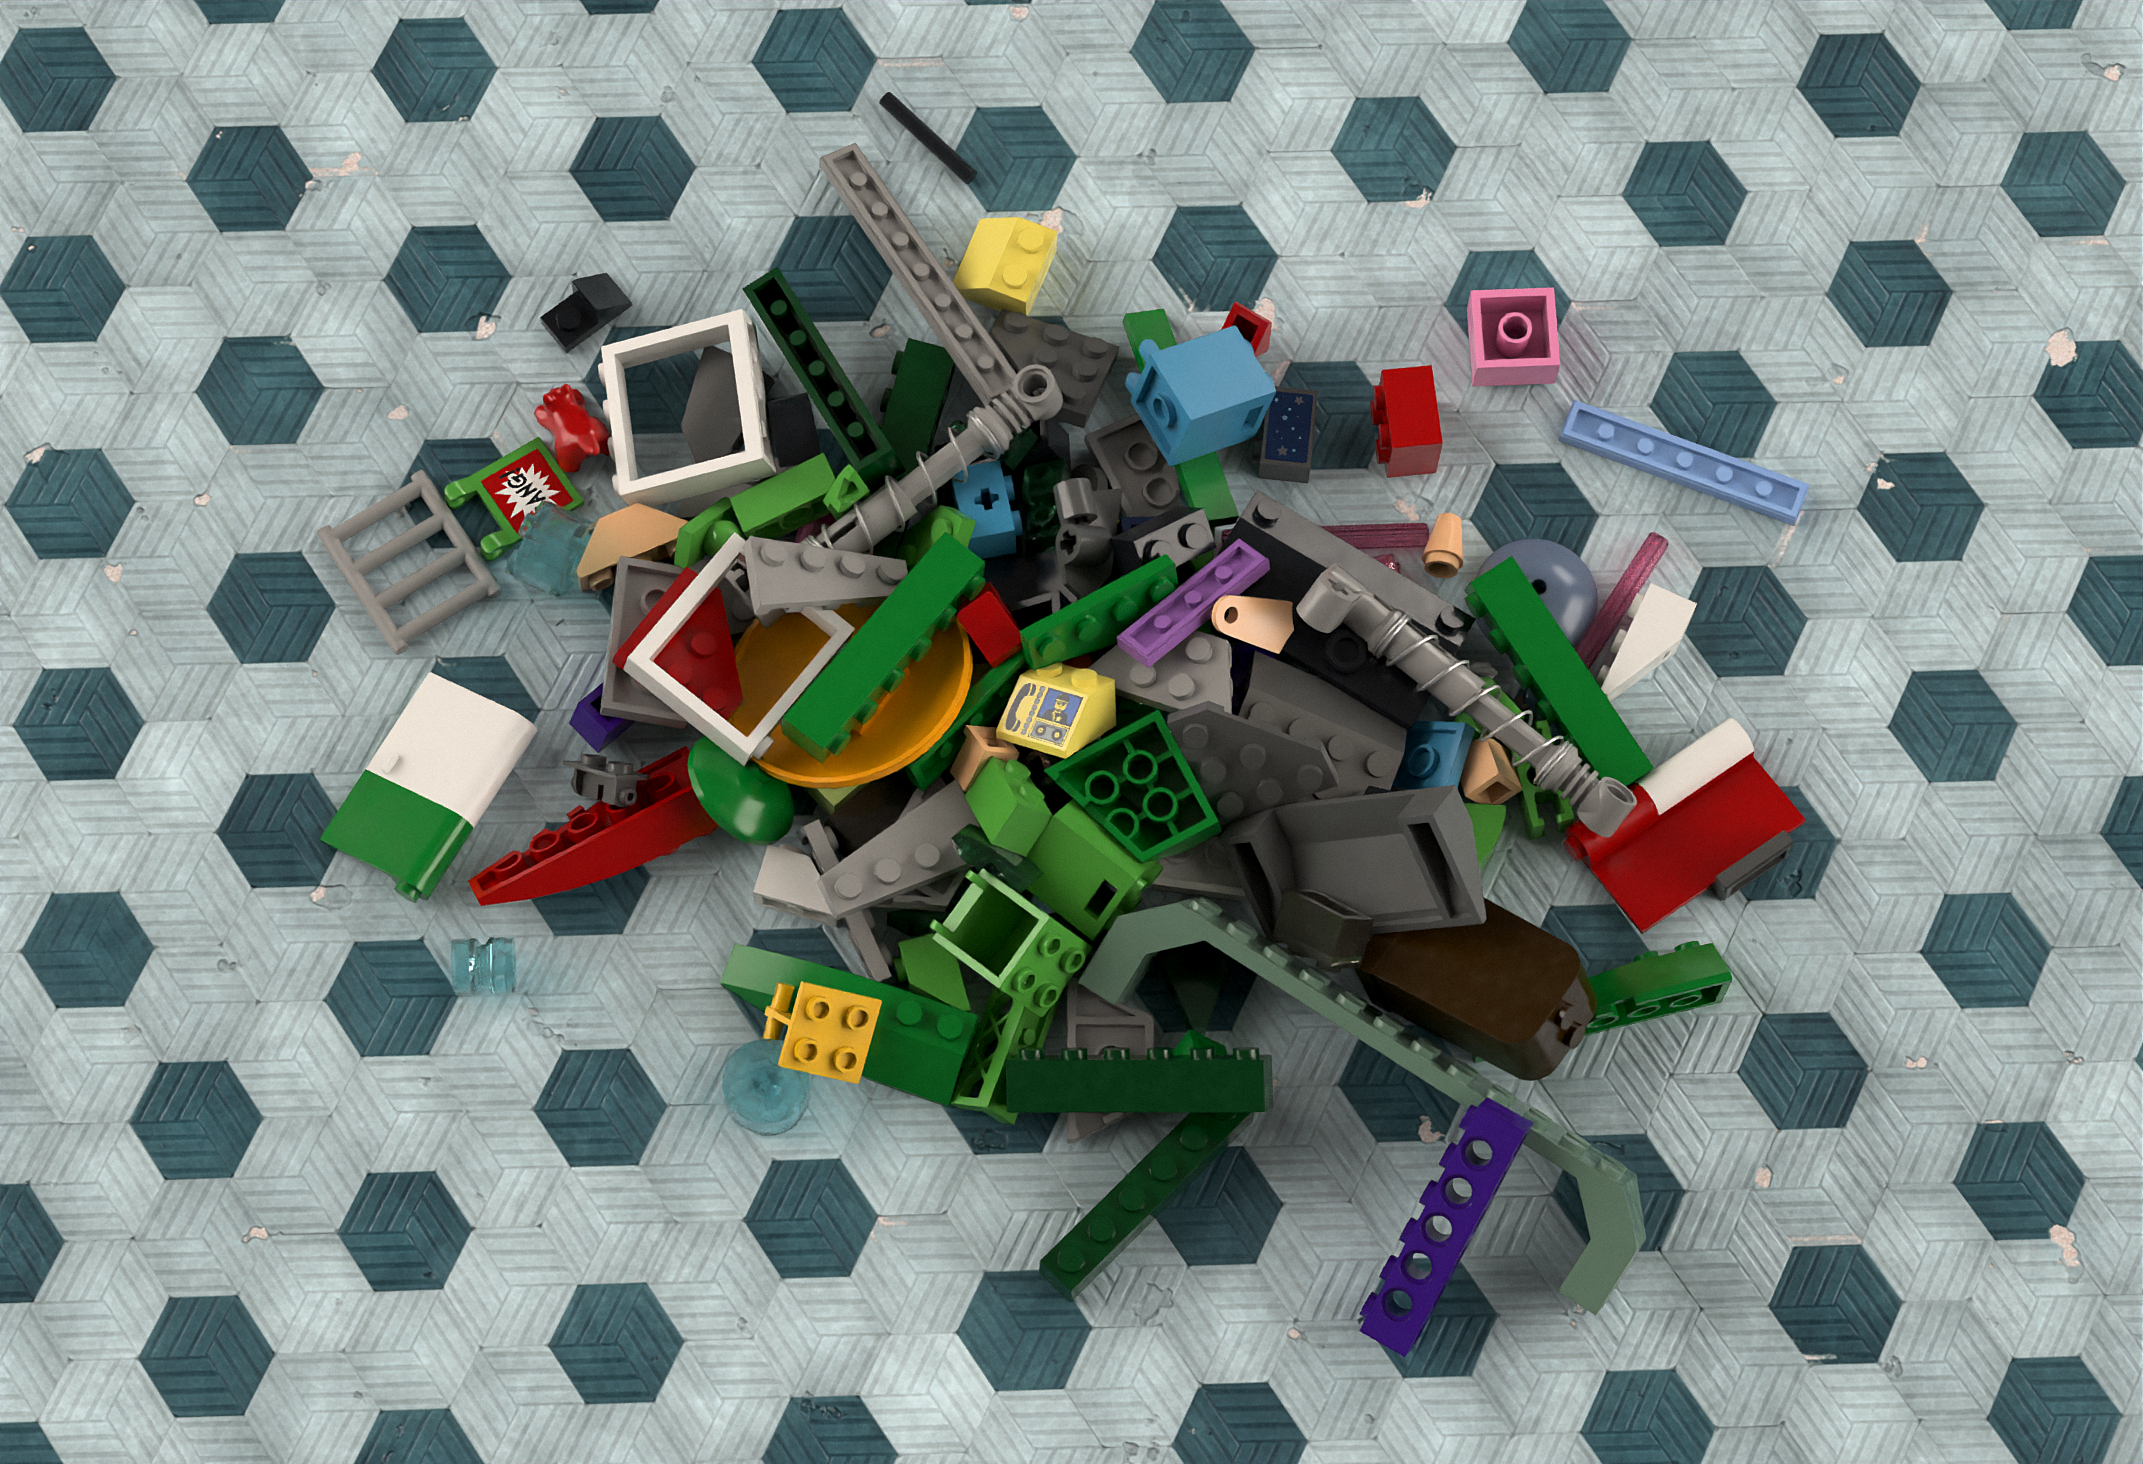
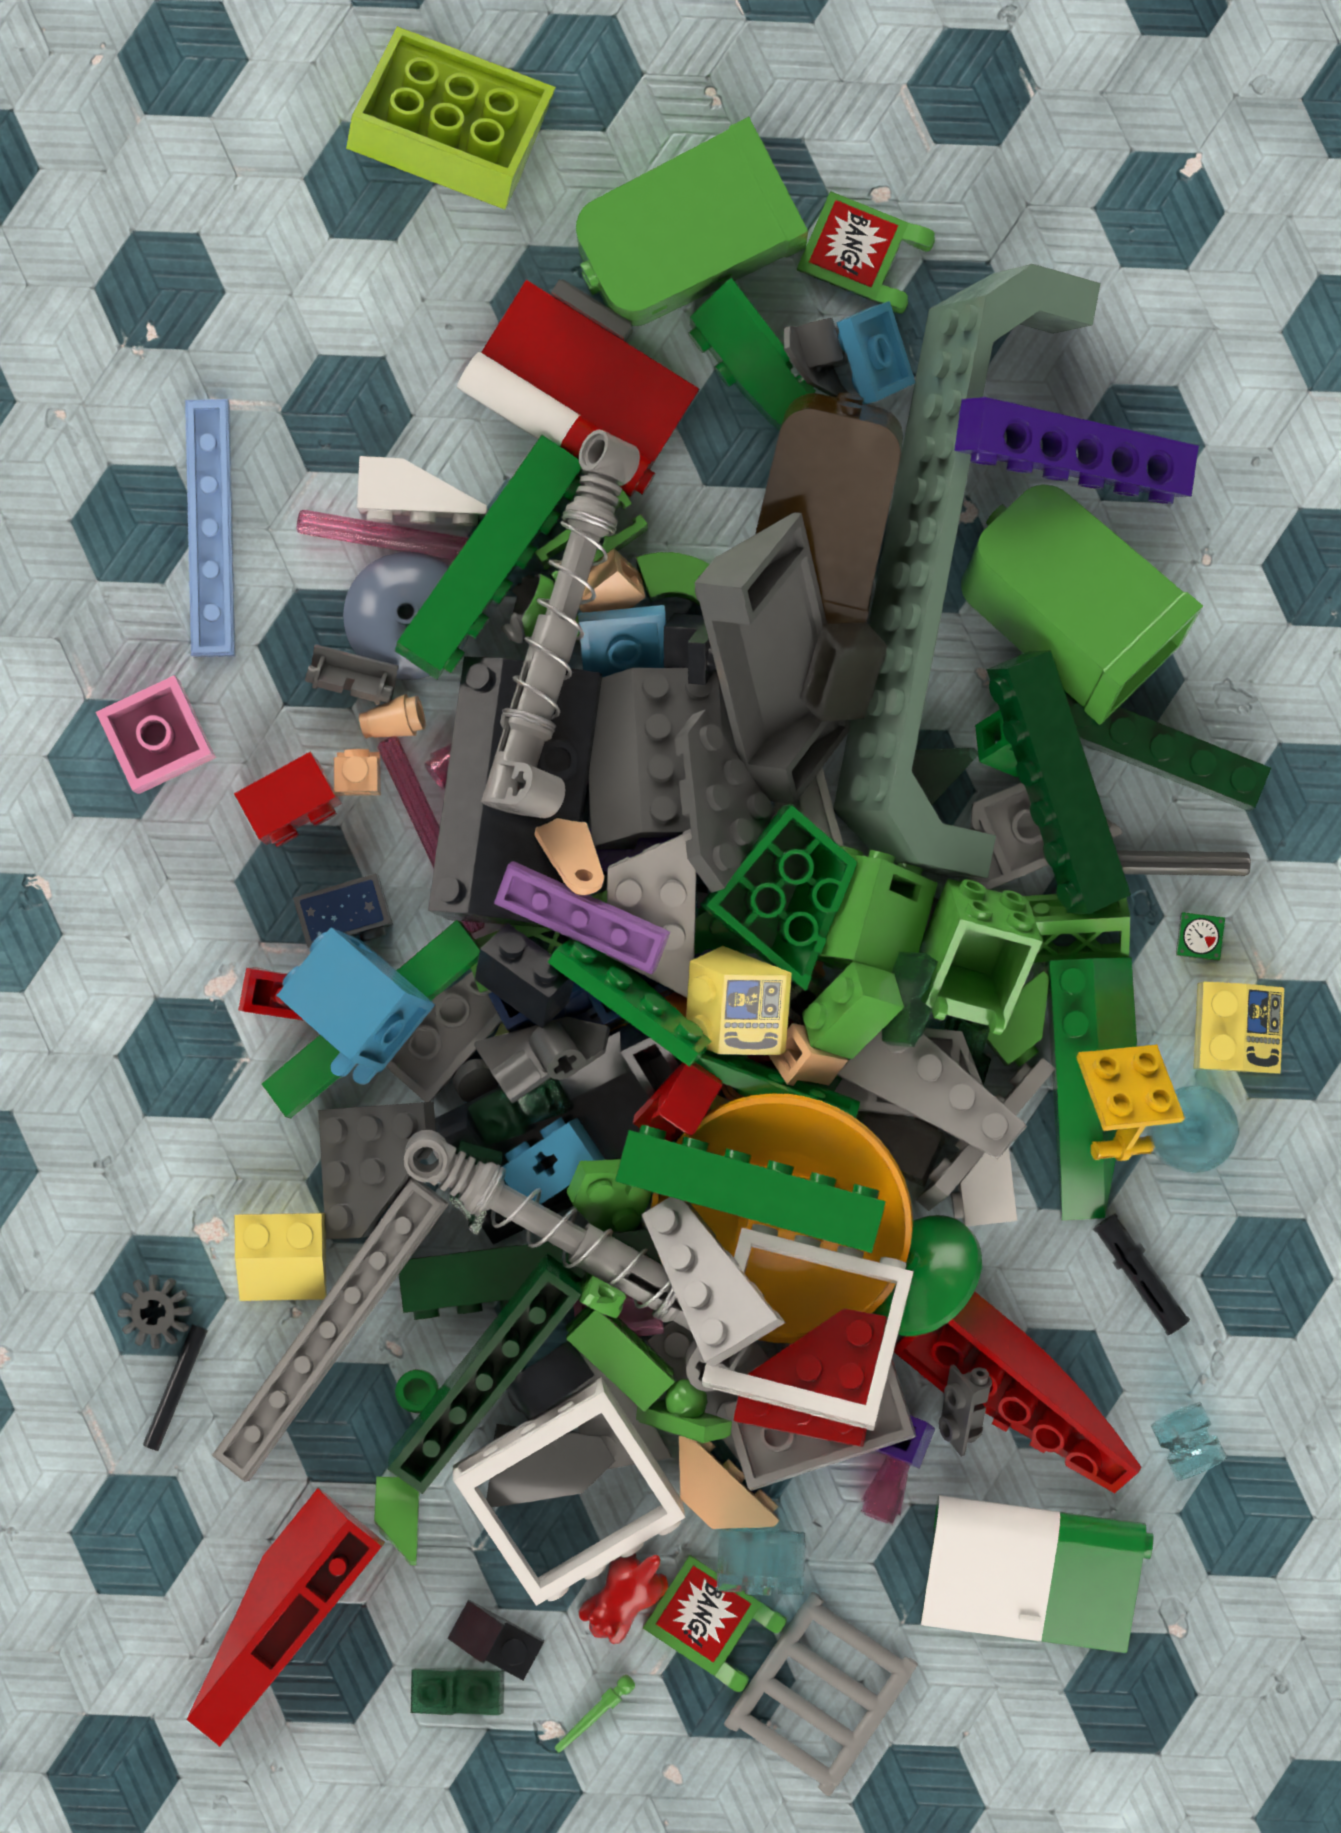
camera: 110 degrees left, 15 degrees up
none -> dark grey gear [118,1275,193,1349]
none -> red wedge [186,1487,385,1747]
none -> dark grey hinge [305,644,398,705]
none -> light nougat brick [334,749,381,796]
none -> lime slope [346,26,556,210]
none -> bright green slope [374,1476,420,1566]
none -> green tile [395,1369,439,1413]
none -> clear green slope [410,1668,505,1715]
none -> bright green piece [554,1674,635,1753]
none -> bright green piece [576,116,808,326]
none -> dark grey panel [784,318,849,398]
none -> flag [797,191,935,314]
none -> dark azure plate [836,301,916,404]
none -> clear pink cone [860,1457,910,1525]
none -> bright green piece [961,484,1203,725]
none -> black pin [1093,1213,1190,1335]
none -> dark grey axle [1117,850,1251,876]
none -> tile [1176,912,1225,961]
none -> light yellow slope [1193,981,1284,1074]

